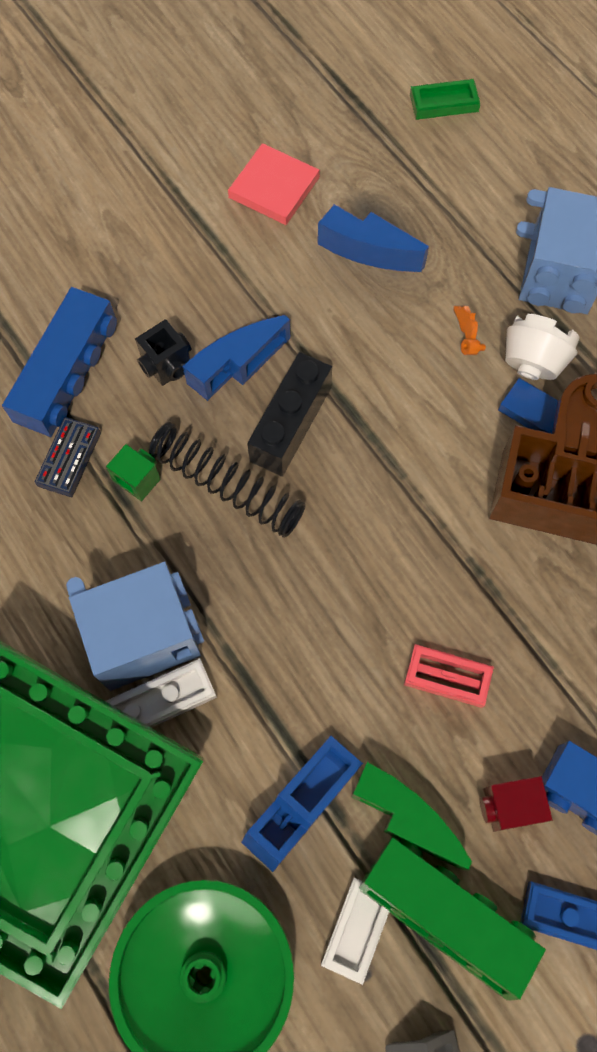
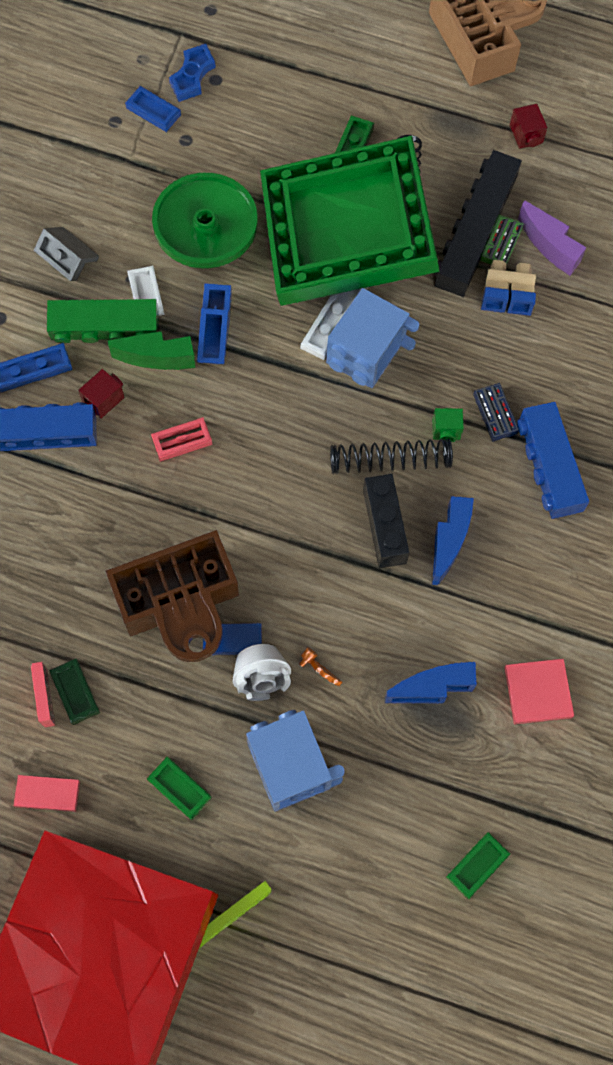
camera: 140 degrees right, 0 degrees up
black brick [135,319,192,386] -> none

